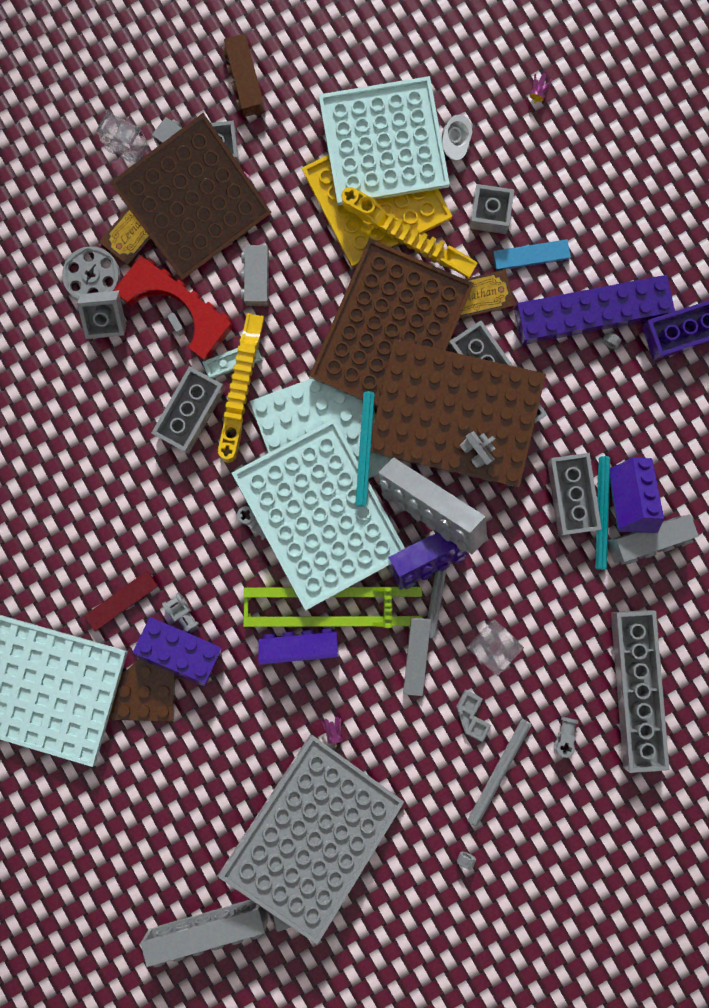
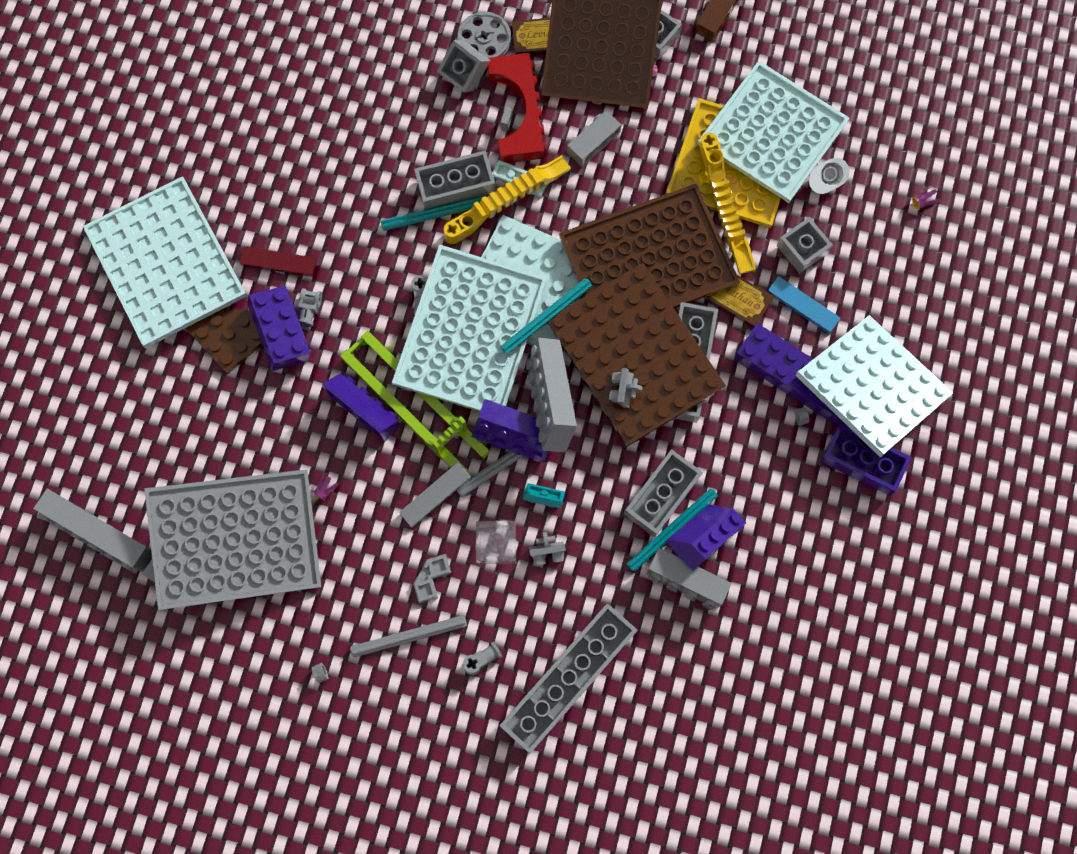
camera: 45 degrees right, 10 degrees down
none -> teal axle [381,195,486,231]
none -> teal plate [523,483,565,508]
none -> light grey hips [529,532,566,565]
none -> light aqua plate [795,315,953,457]

